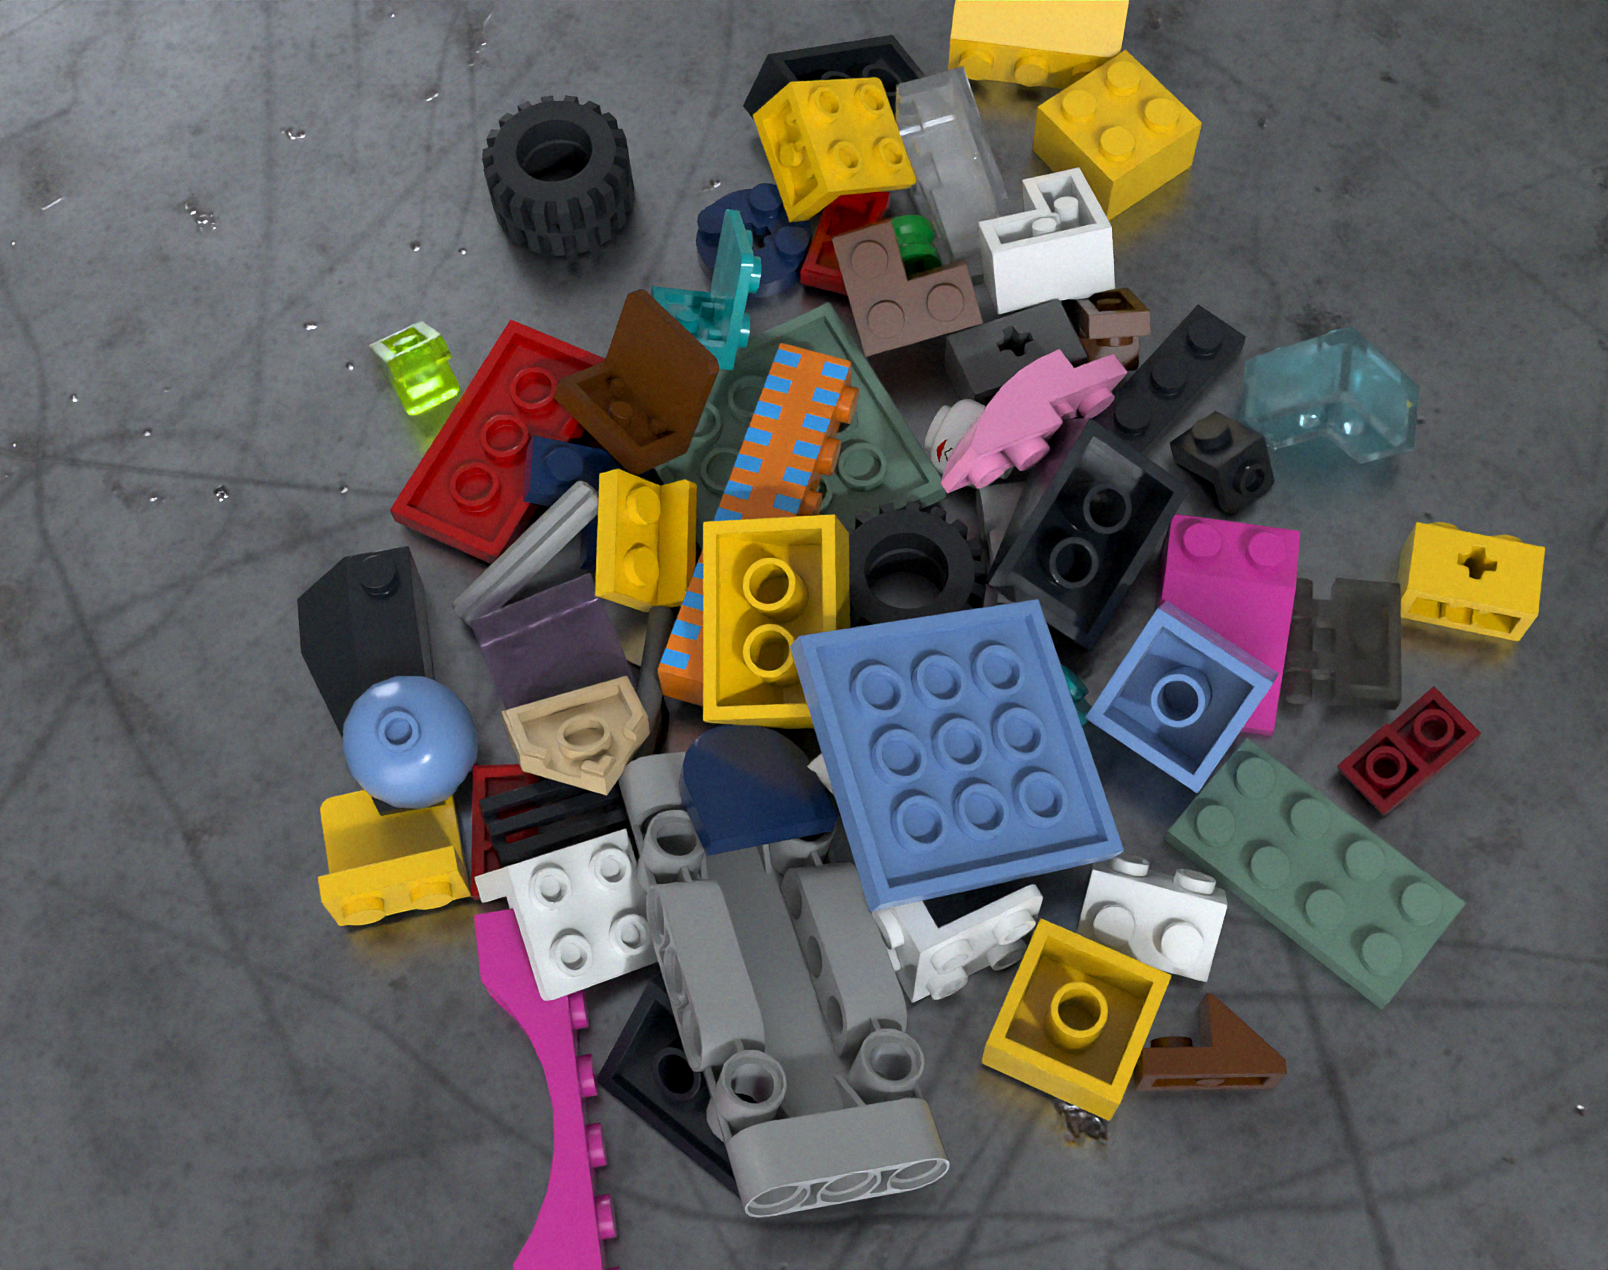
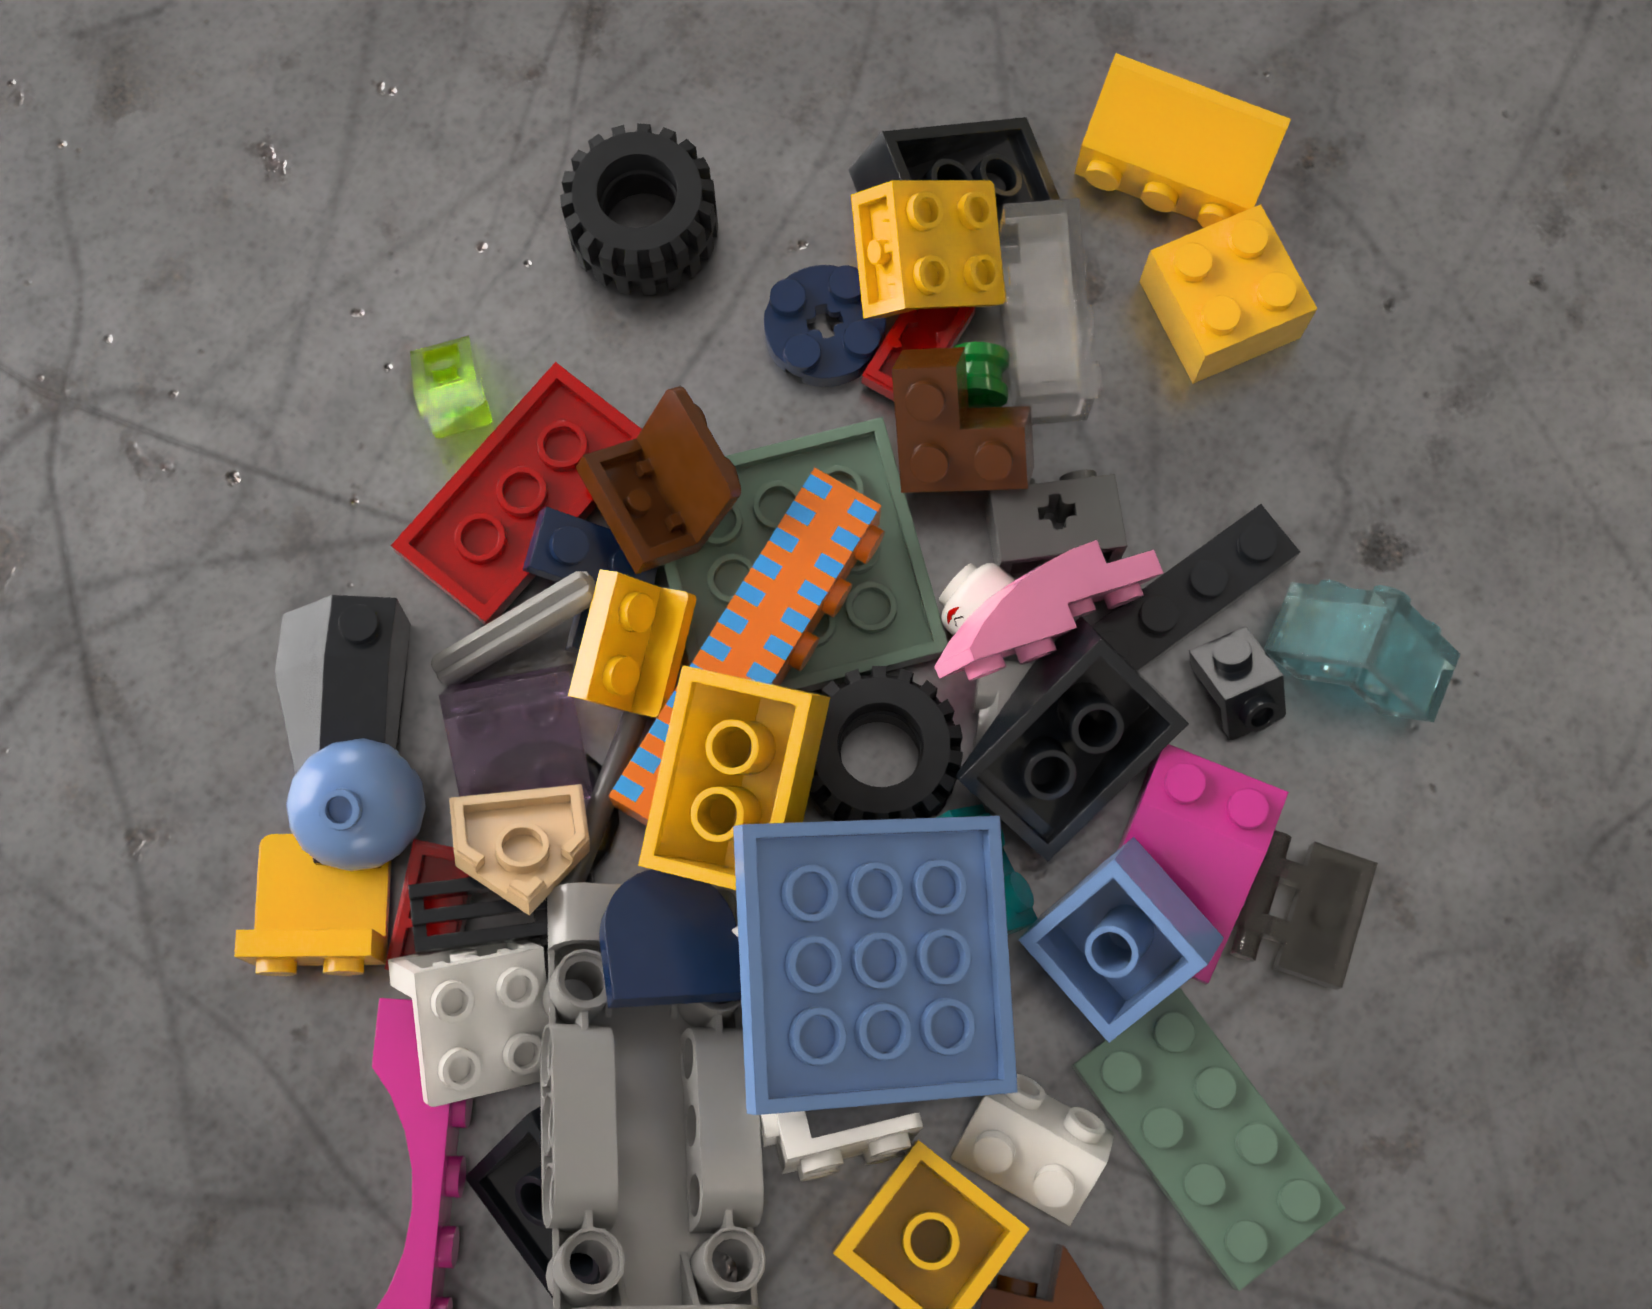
camera: 10 degrees right, 10 degrees up
teal bracket [650,209,761,370] -> none
white brick [978,167,1115,314] -> none
reddish brown slope [1070,288,1150,371] -> none
dark red slope [1337,686,1481,816] -> none
yellow brick [1392,522,1545,642] -> none

